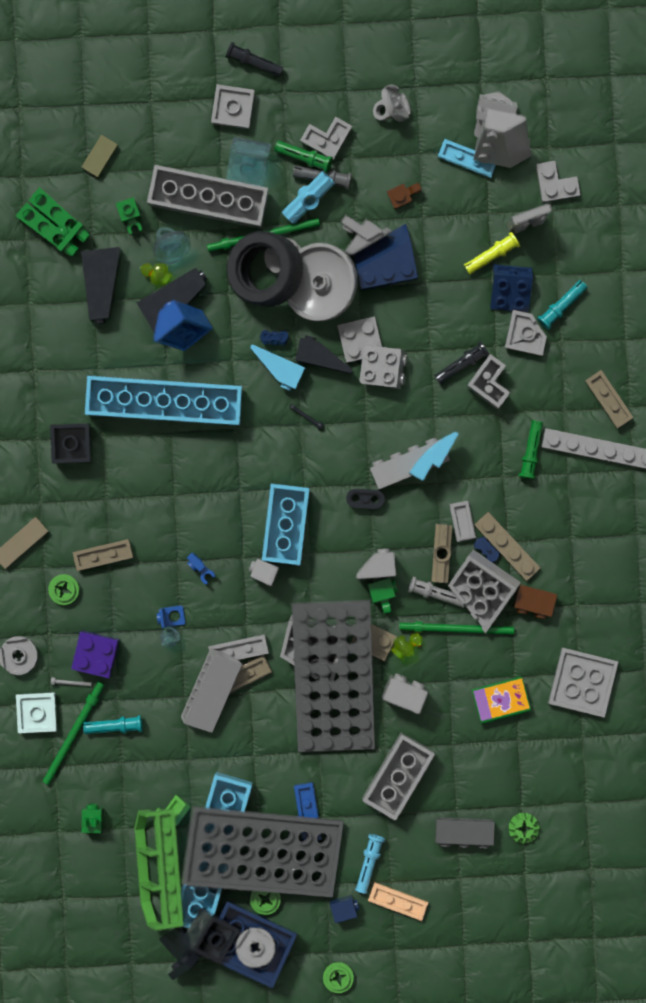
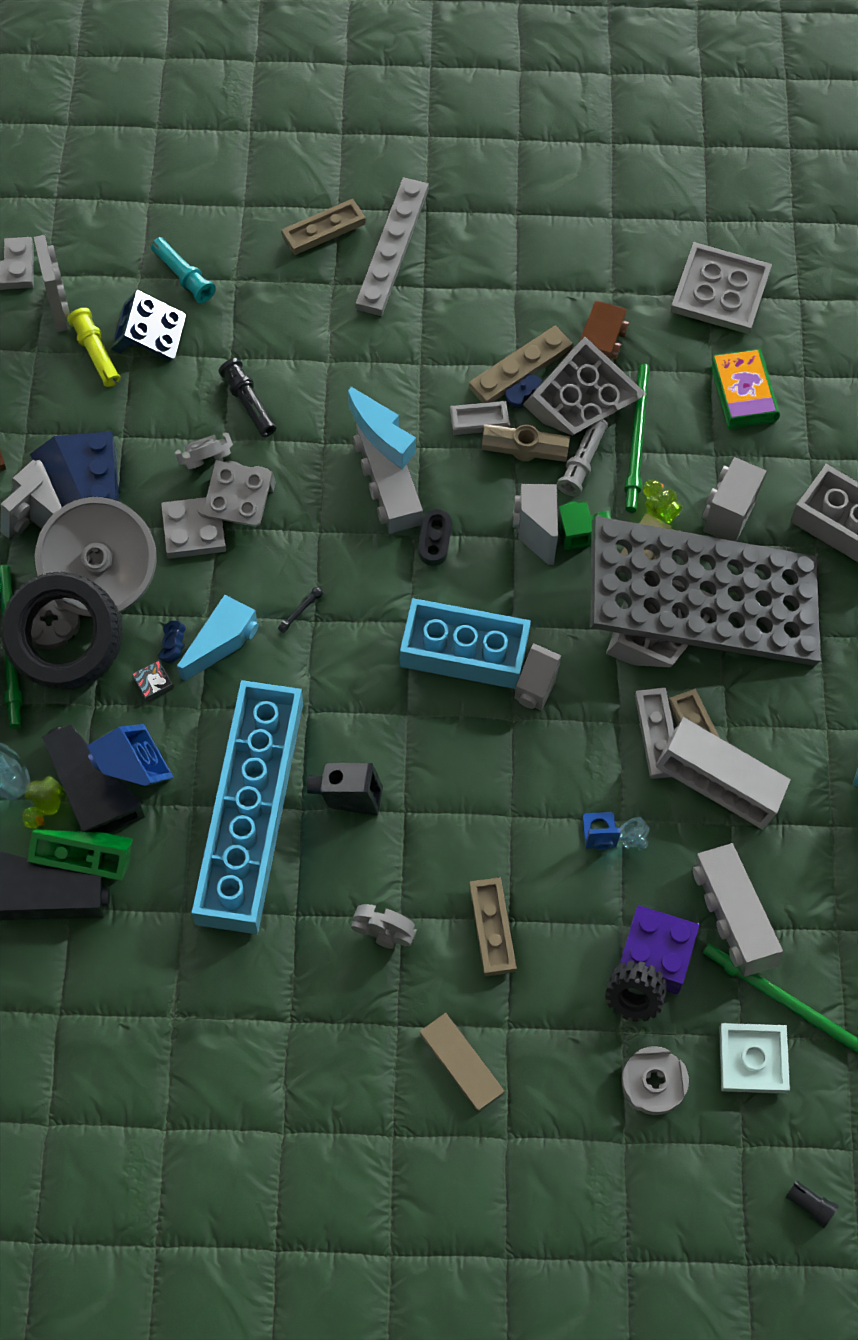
camera: 85 degrees left, 25 degrees down
bright green gear [48,574,79,605] -> none
black brick [50,423,93,464] -> none
light grey piece [51,677,92,686] -> none
teal pin [83,715,143,735] -> none
blue plate [187,552,215,584] -> none
black slope [295,335,352,374] -> none
light grey brick [466,354,510,409] -> none
light grey plate [505,310,547,356] -> none
green pin [518,420,543,479] -> none
none -> green slope [27,830,133,881]
none -> tile [132,661,174,702]
none -> light grey plate [175,433,233,469]
none -> black torso [307,763,383,815]
none -> light grey plate [351,904,417,949]
none -> black tyre [605,961,667,1022]
none -> light grey brick [692,843,783,977]

